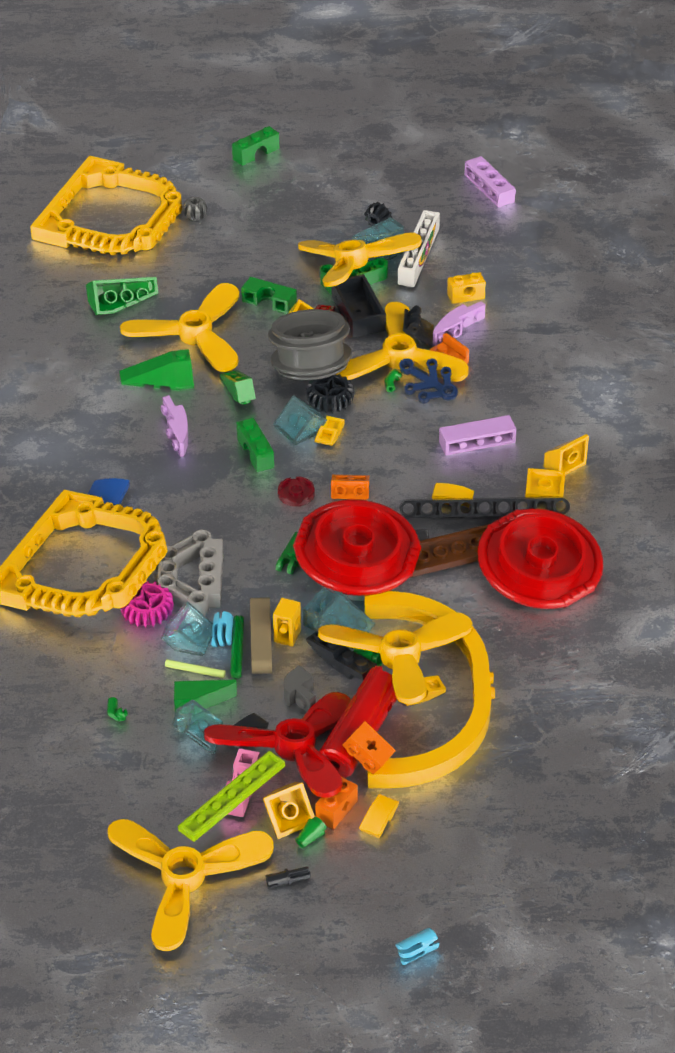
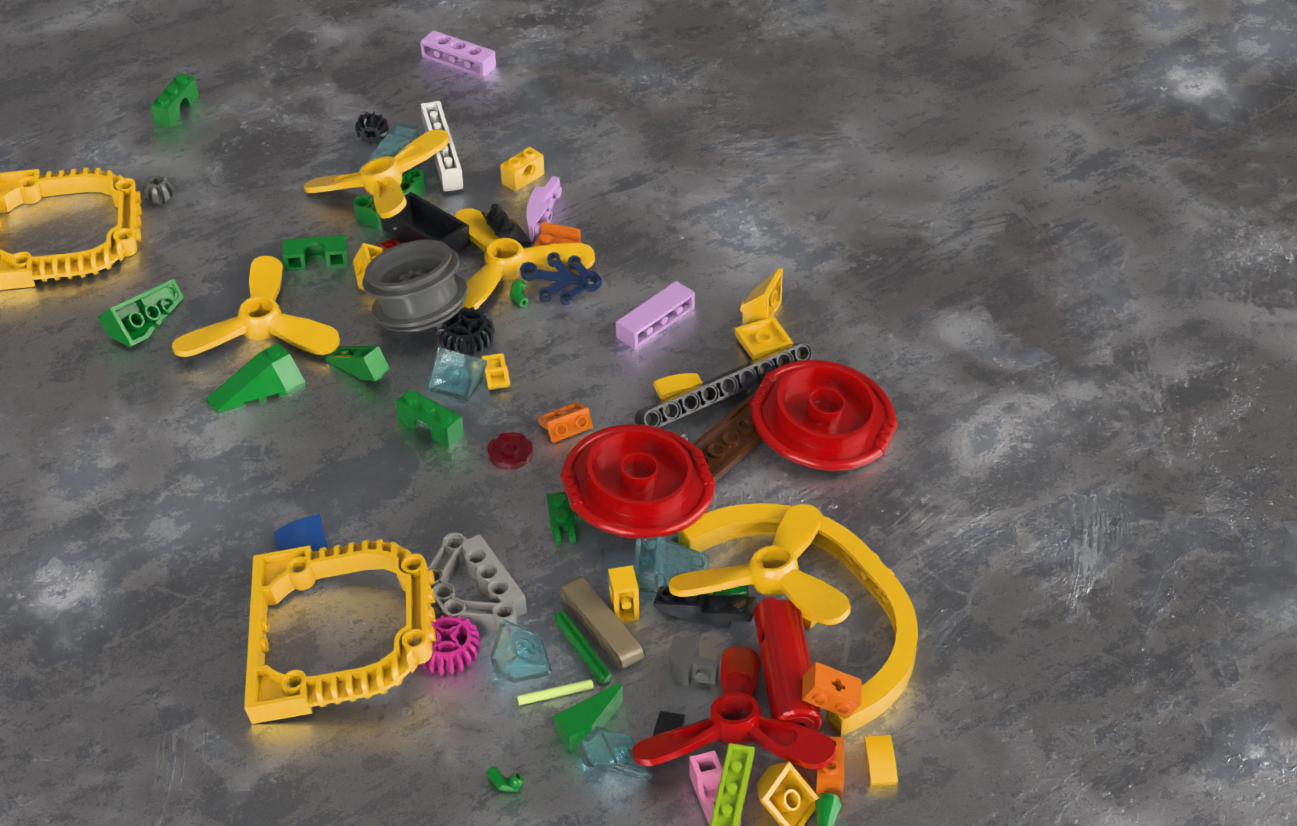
camera: 30 degrees left, 0 degrees up
lavender slope [161,395,188,457] -> none
medium azure arm [211,611,233,647] -> none

